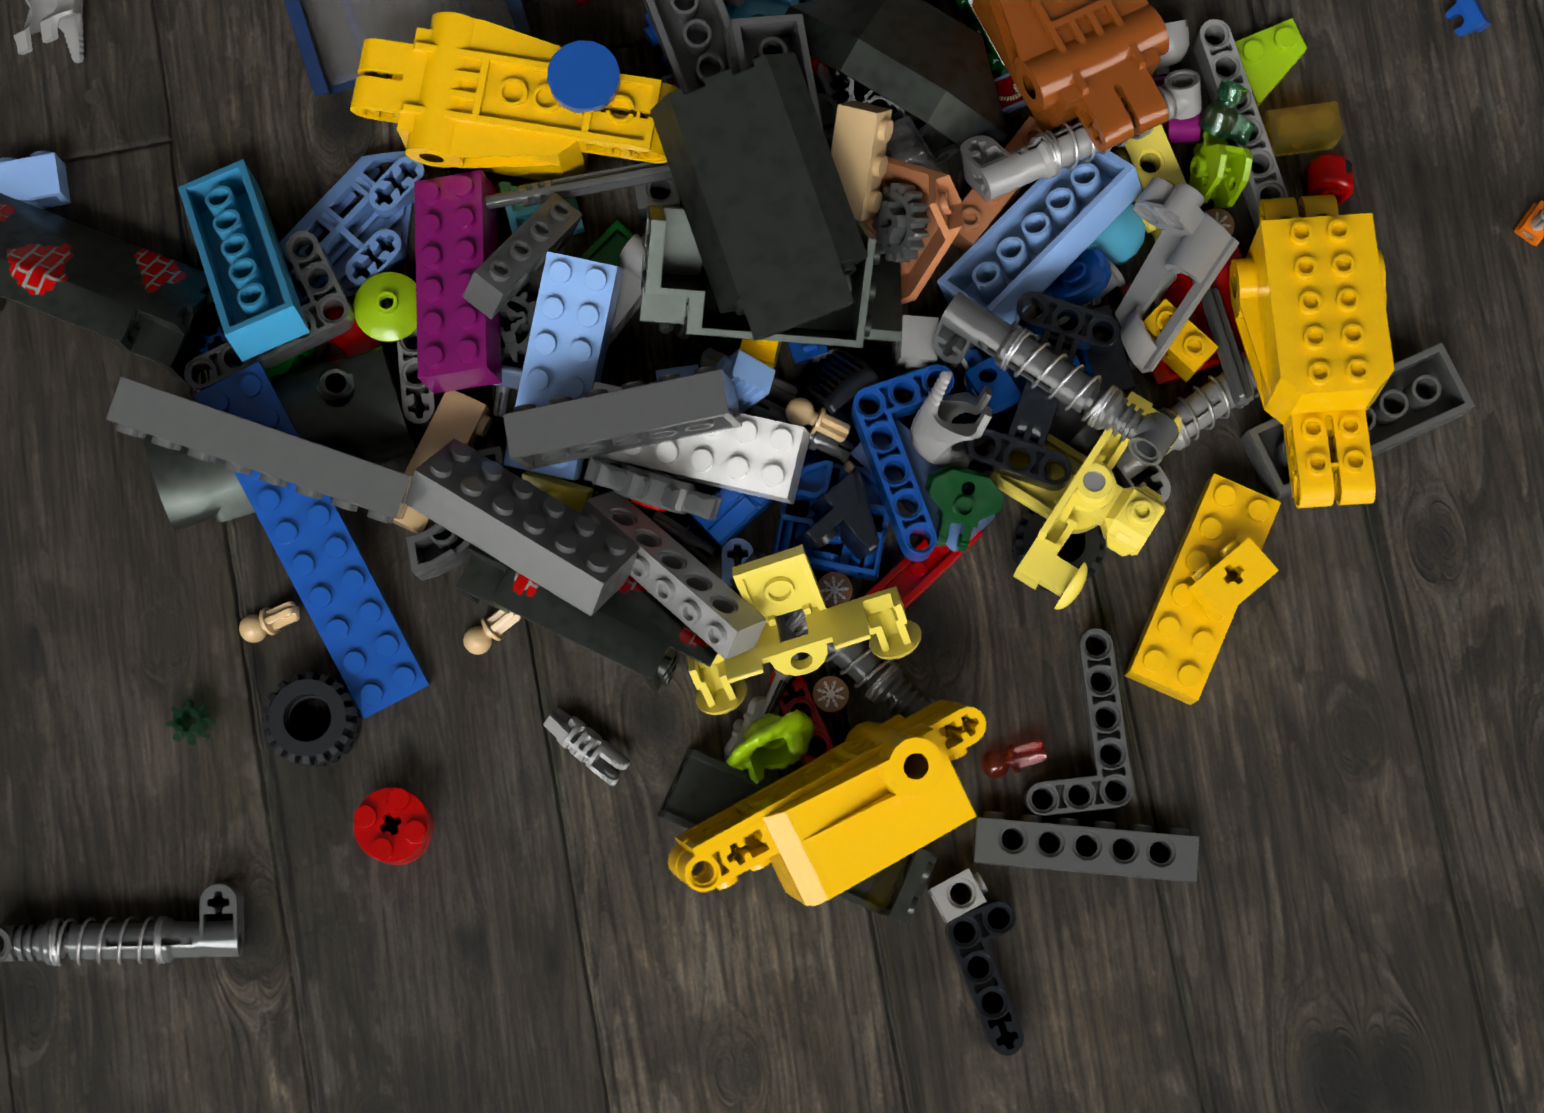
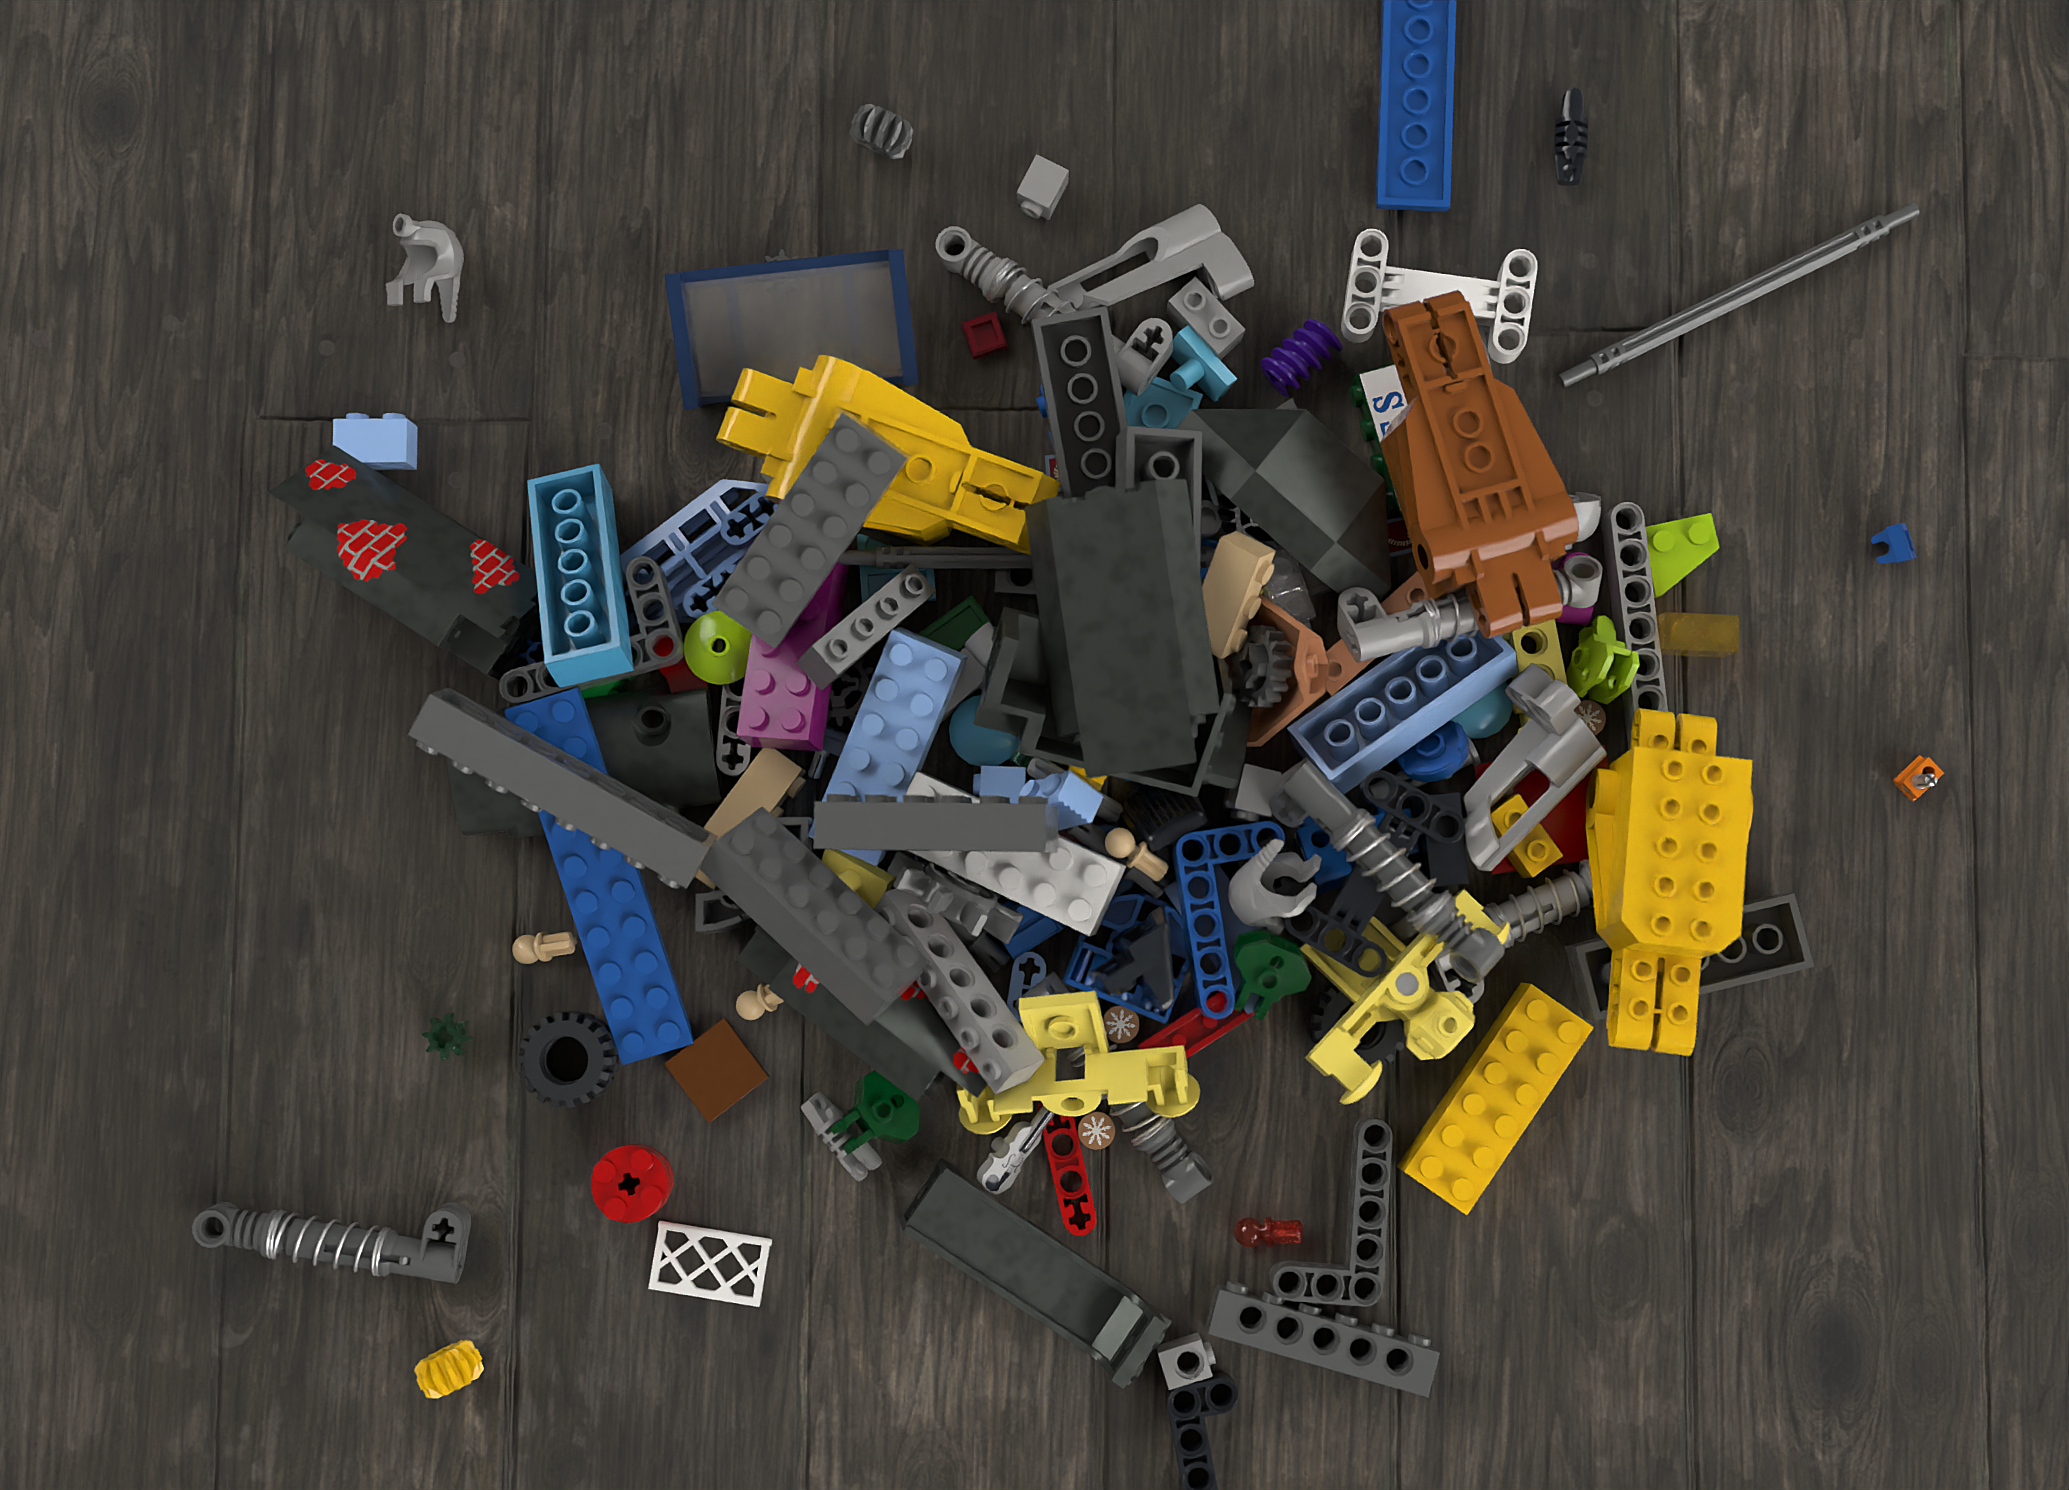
camera: 10 degrees right, 5 degrees up
blue tile [547,40,620,113] -> none
yellow piece [668,699,987,906] -> none
lime piece [726,710,814,783] -> none
yellow brick [1187,537,1279,623] -> none
clear green piece [1198,79,1255,146] -> none
dark grey axle [1201,288,1254,406] -> none
red head [1307,152,1354,206] -> none
none -> yellow gear [414,1340,484,1398]
none -> white window [648,1221,772,1307]
none -> reddish brown tile [664,1017,770,1123]
none -> dark grey brick [712,411,911,648]
none -> dark green hinge [830,1070,920,1155]
none -> medium azure dish [949,695,1018,767]

